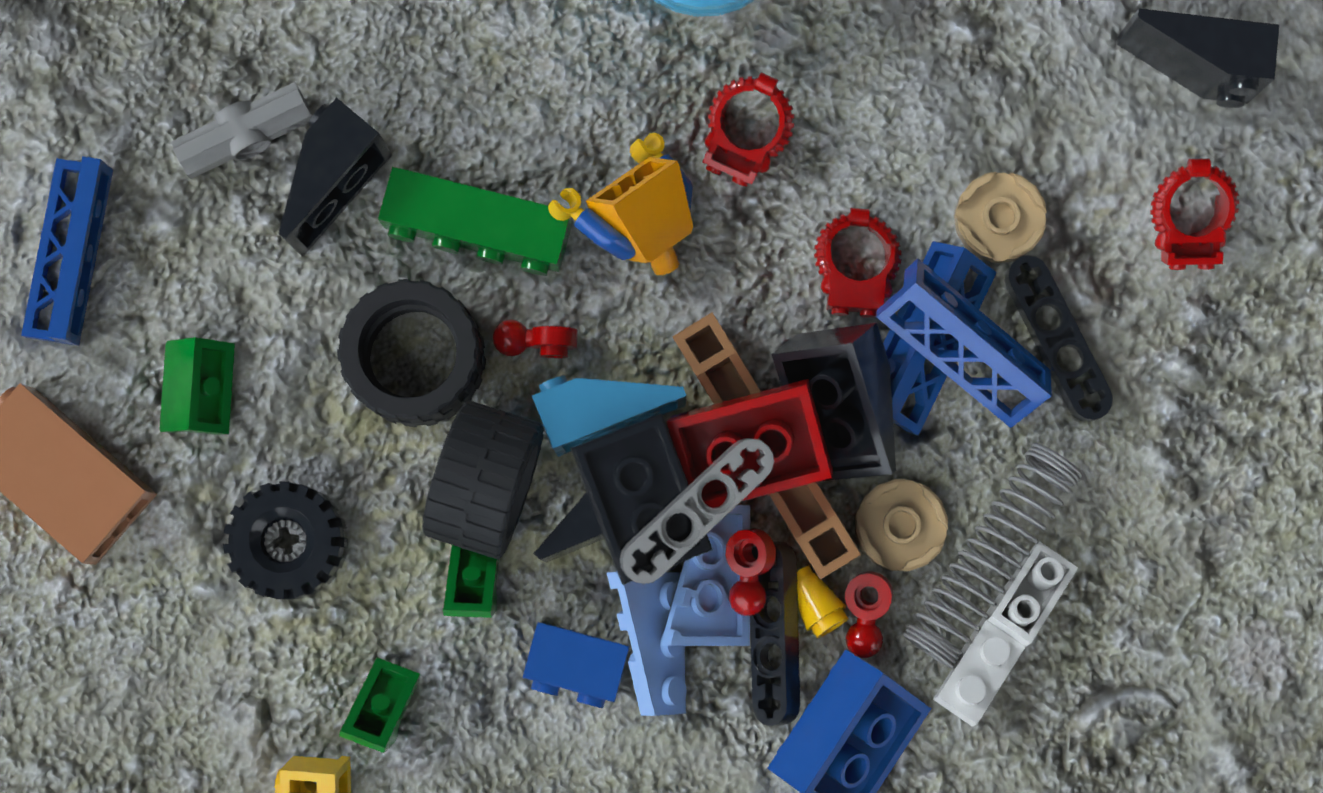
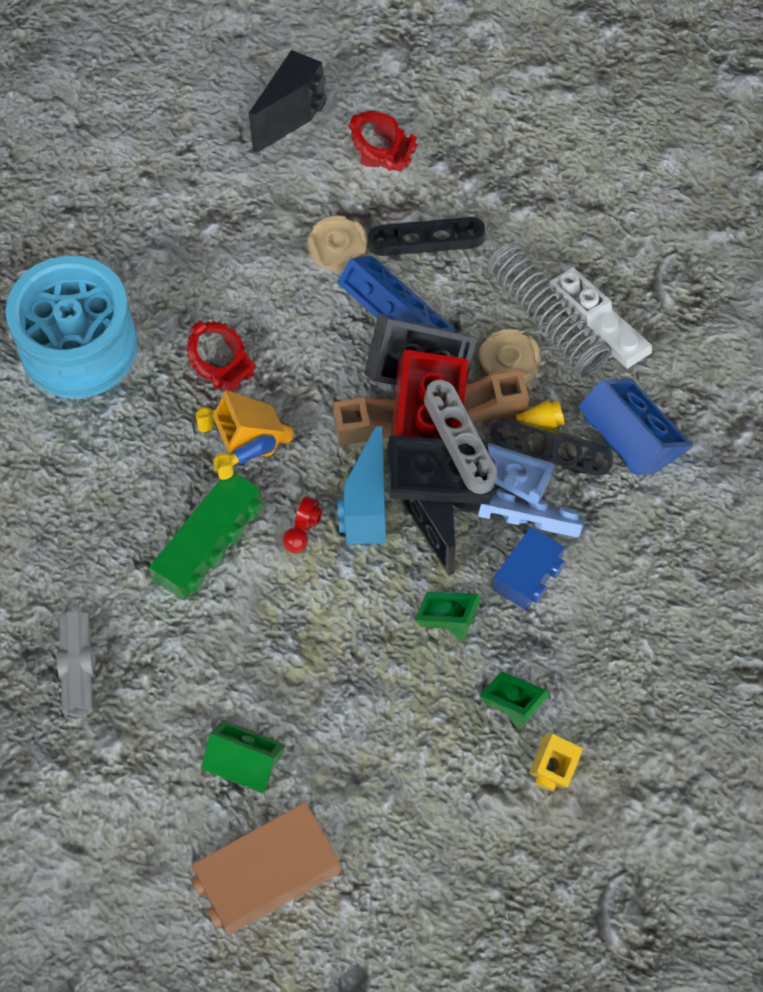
camera: 70 degrees left, 20 degrees down
blue fence [21,156,113,346] -> none
black bush [223,481,348,600] -> none
black slope [278,97,392,257] -> none
black tyre [337,279,486,427] -> none
black tyre [422,401,544,559] -> none
red plate [725,528,776,616] -> none
red piece [814,208,902,318] -> none
red plate [845,571,894,658] -> none
blue fence [876,259,1052,428] -> none

